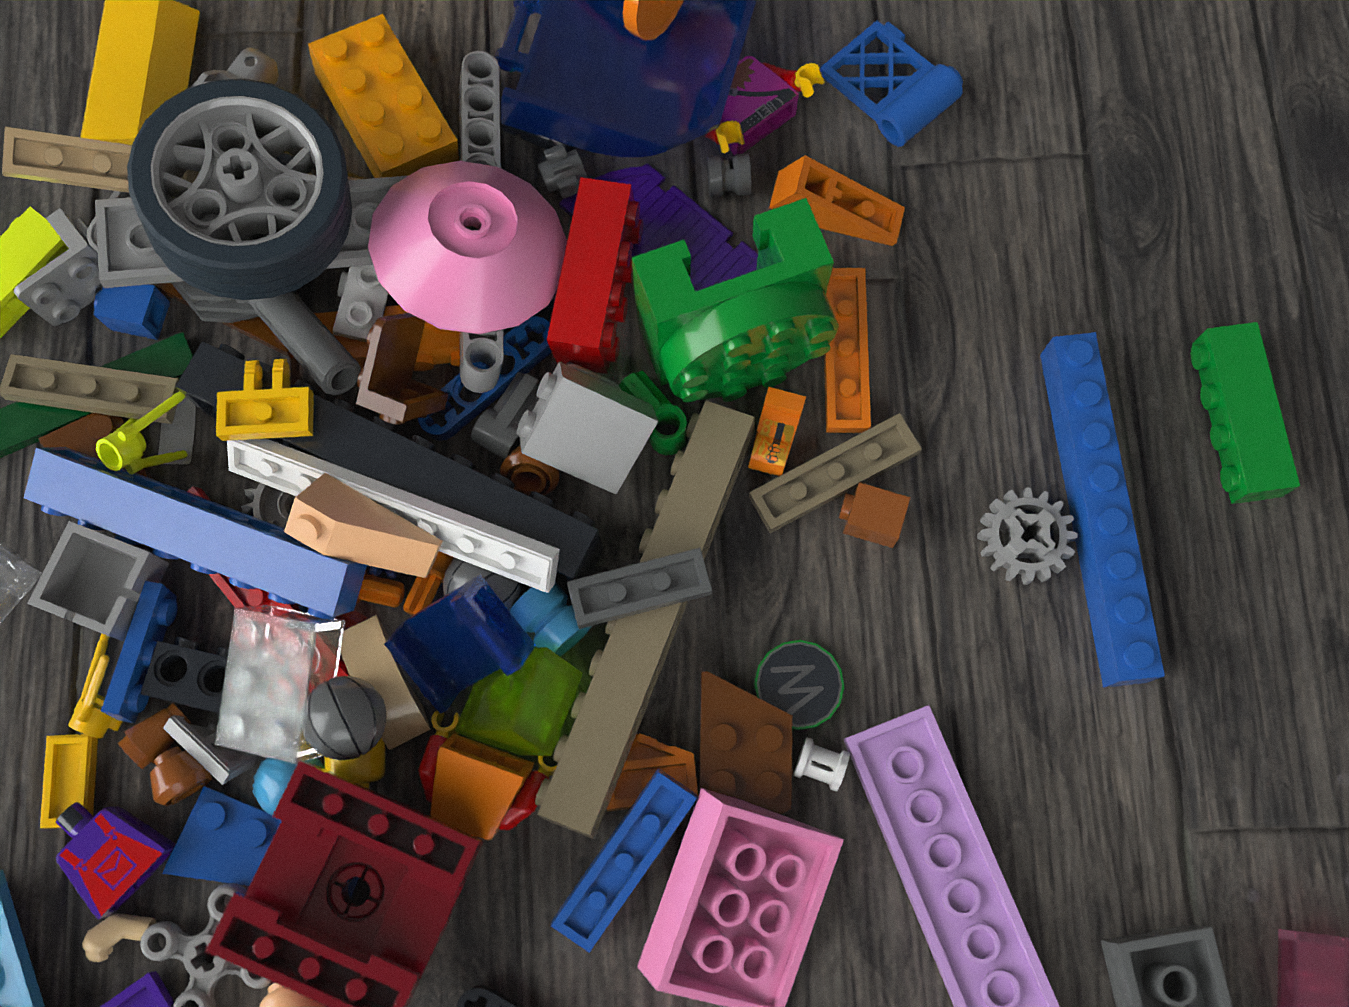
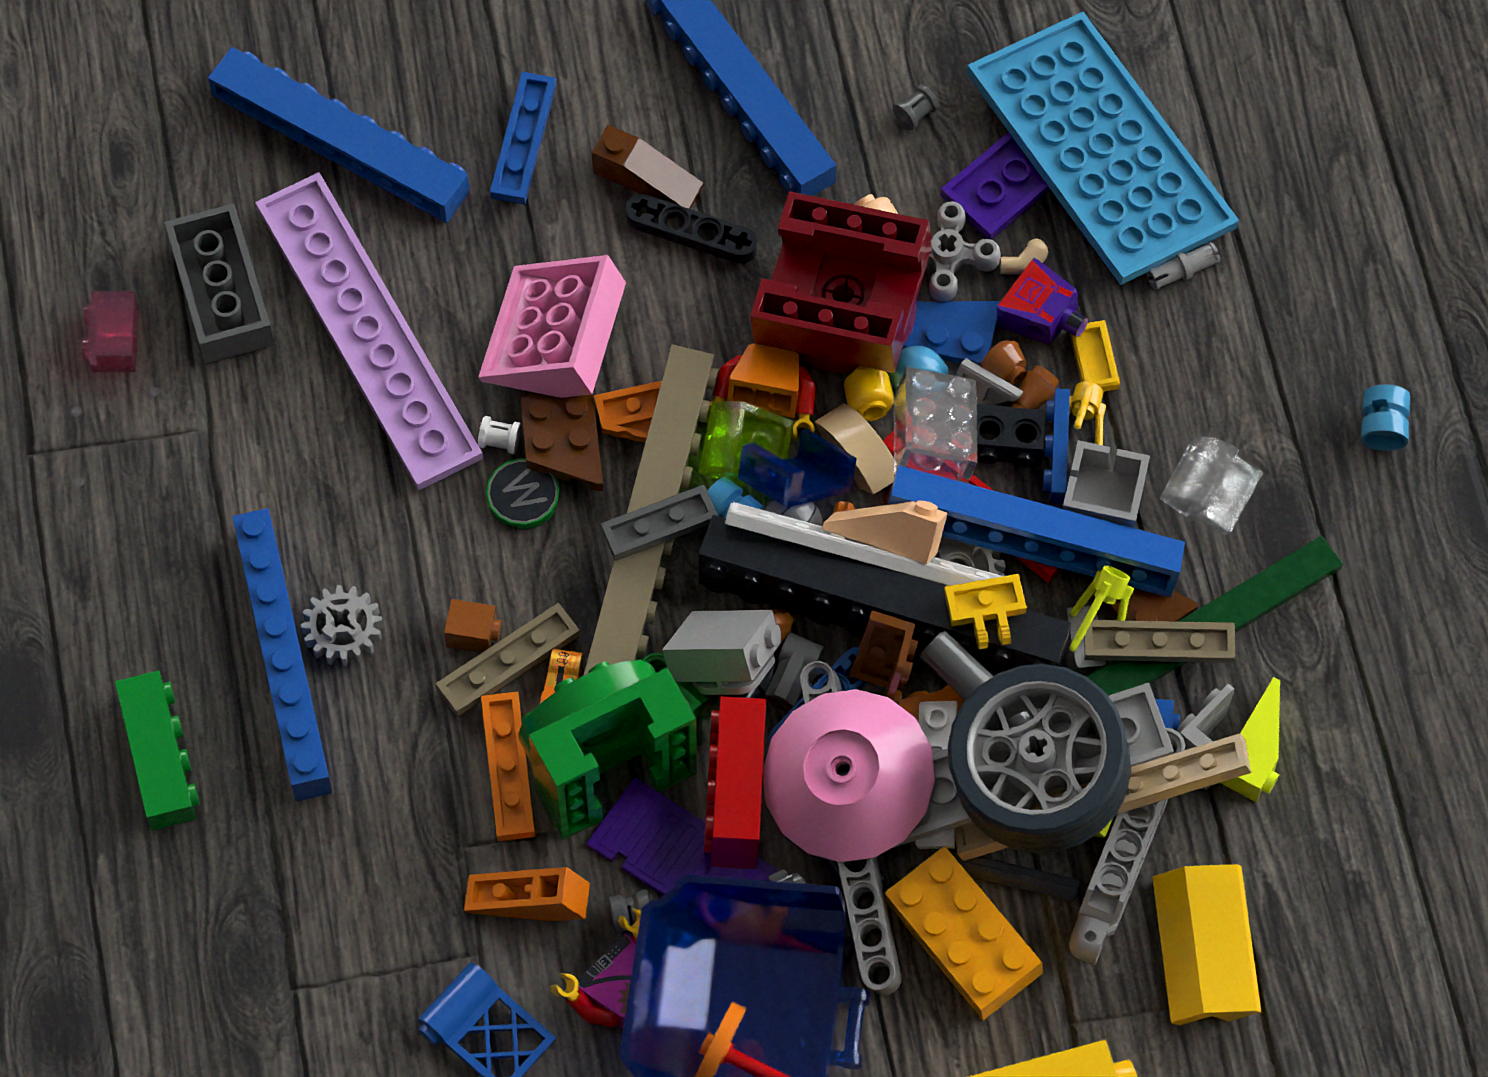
camera: 170 degrees right, 10 degrees down
dark grey piece [301,676,387,760] -> none
blue plate [551,768,697,952] -> none

